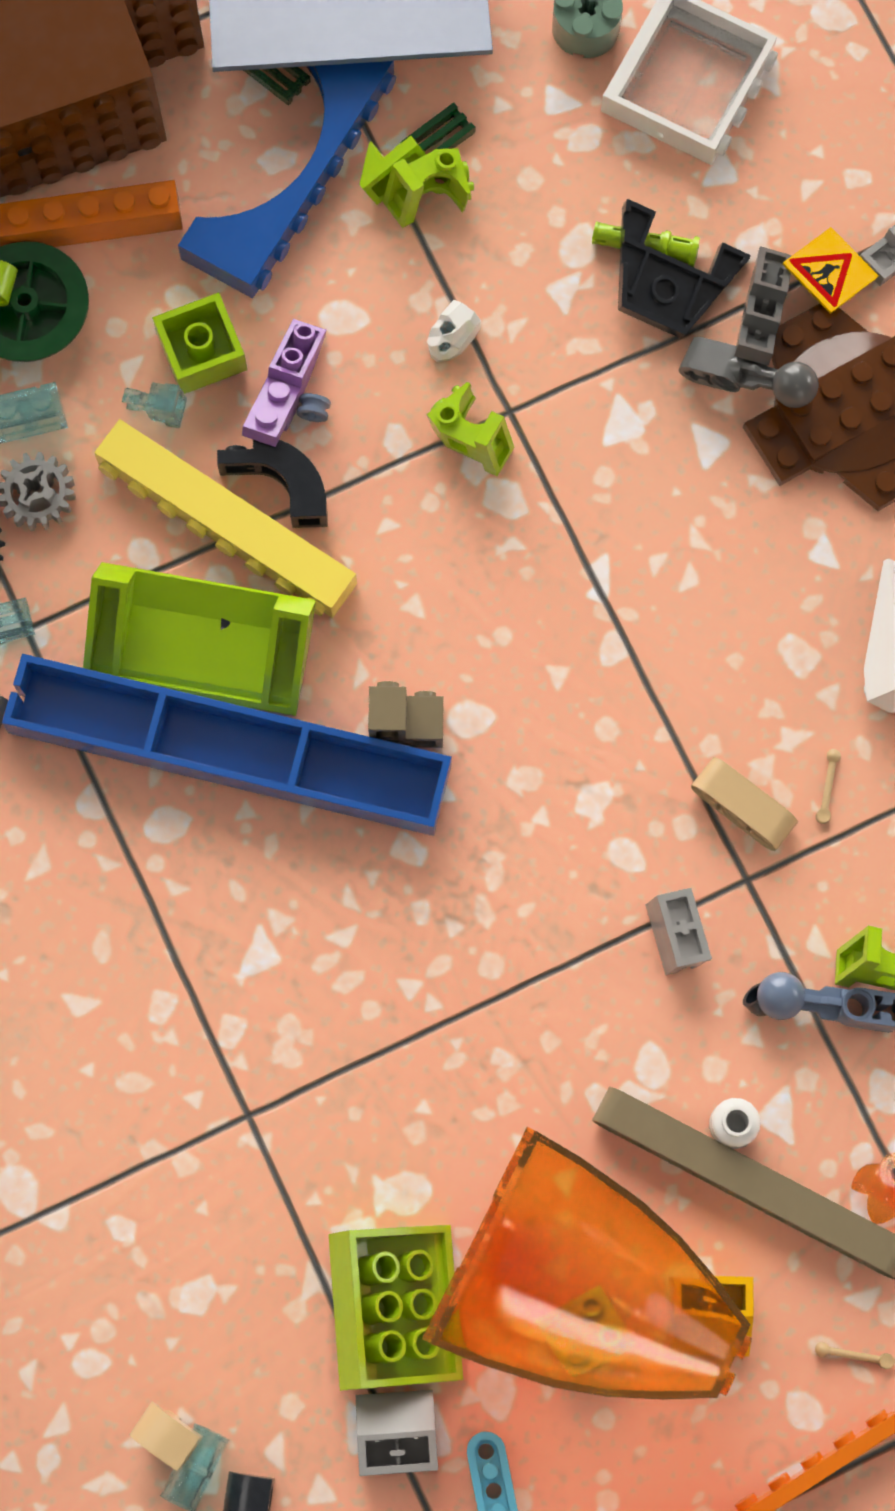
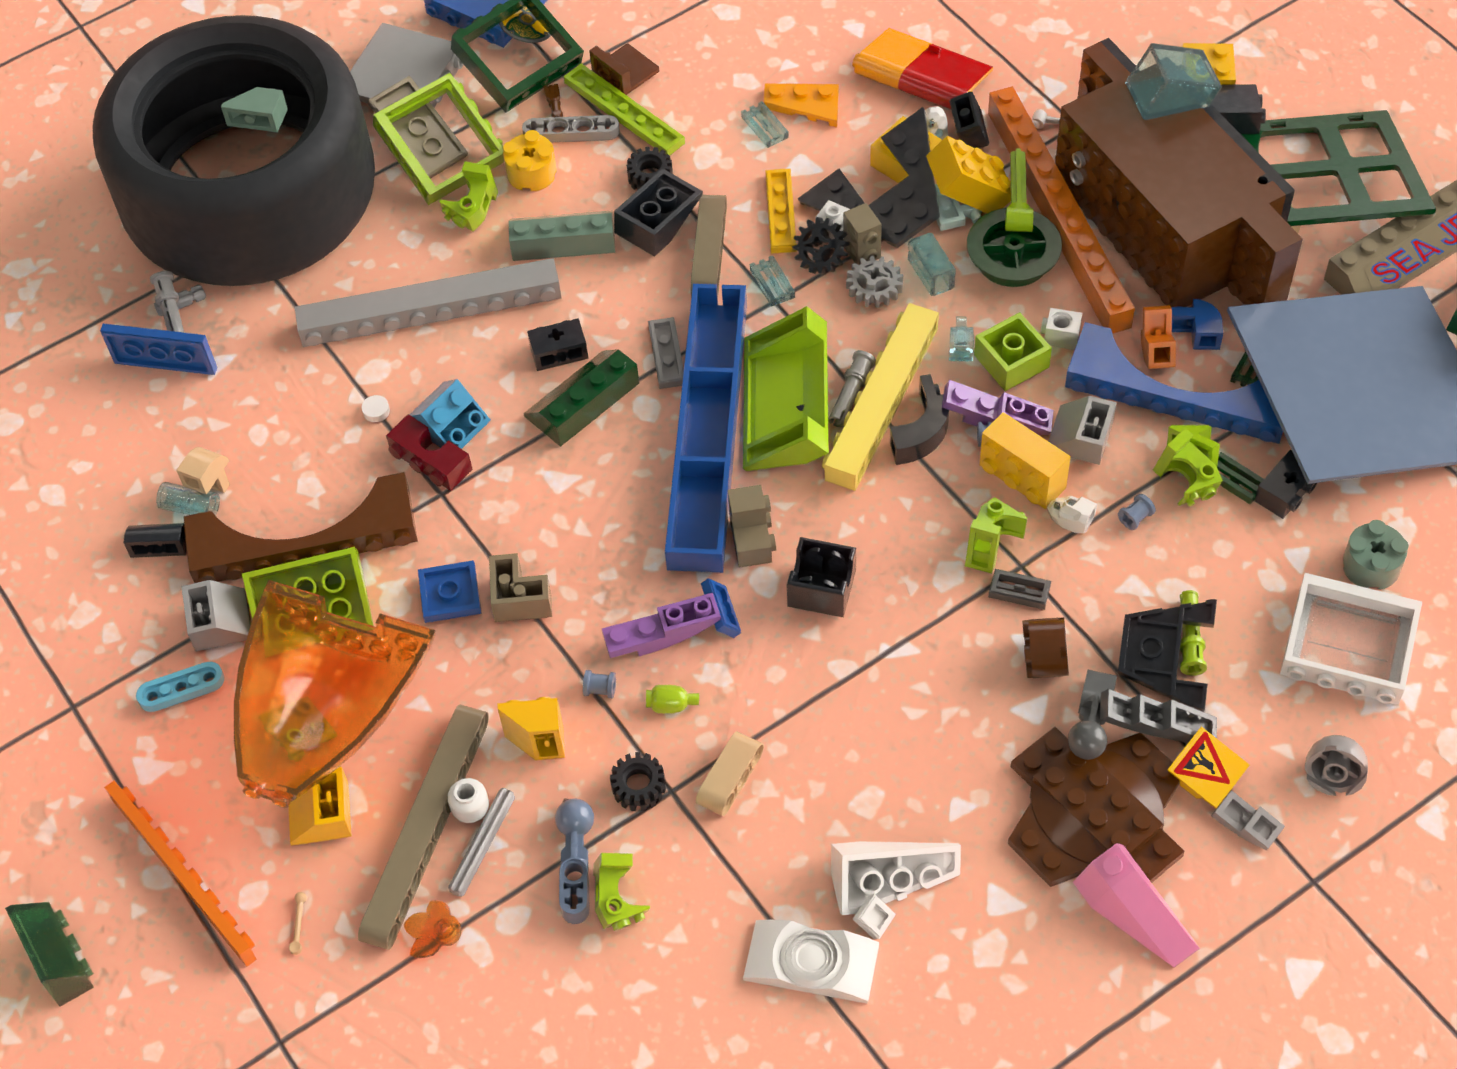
camera: 85 degrees right, 20 degrees down
light grey hinge [645,888,712,975] -> none
tan hinge [816,749,841,824] -> none
none -> reddish brown arch [183,472,418,583]
none -> white tile [362,395,390,422]
none -> dark red arch [386,414,473,491]
none -> dark azure slope [409,379,491,449]
none -> blue plate [418,560,482,623]
none -> light grey axle [448,788,515,897]
none -> dark tan brick [489,553,552,622]
none -> yellow slope [497,697,565,760]
none -> dark green slope [524,349,639,447]
none -> black brick [527,318,589,371]
none -> sand blue bush [583,670,616,699]
none -> medium lavender slope [602,593,721,658]
none -> black tyre [610,752,666,811]
none -> lime plant [646,685,699,713]
none -> light grey tile [648,317,684,389]
none -> blue plate [701,578,741,638]
none -> black piece [787,537,856,618]
none -> light grey pin [828,350,876,427]
none -> yellow brick [979,412,1071,510]
none -> dark grey tile [988,569,1051,610]
none -> reddish brown brick [1022,617,1069,678]
none -> white brick [1040,308,1082,350]
none -> light grey slope [1048,396,1117,465]
none -> sand blue bush [1118,494,1156,530]
none -> orange brick [1141,305,1176,369]
none -> blue brick [1171,299,1224,350]
none -> black brick [1255,450,1318,519]
none -> light grey cylinder [1305,735,1368,796]

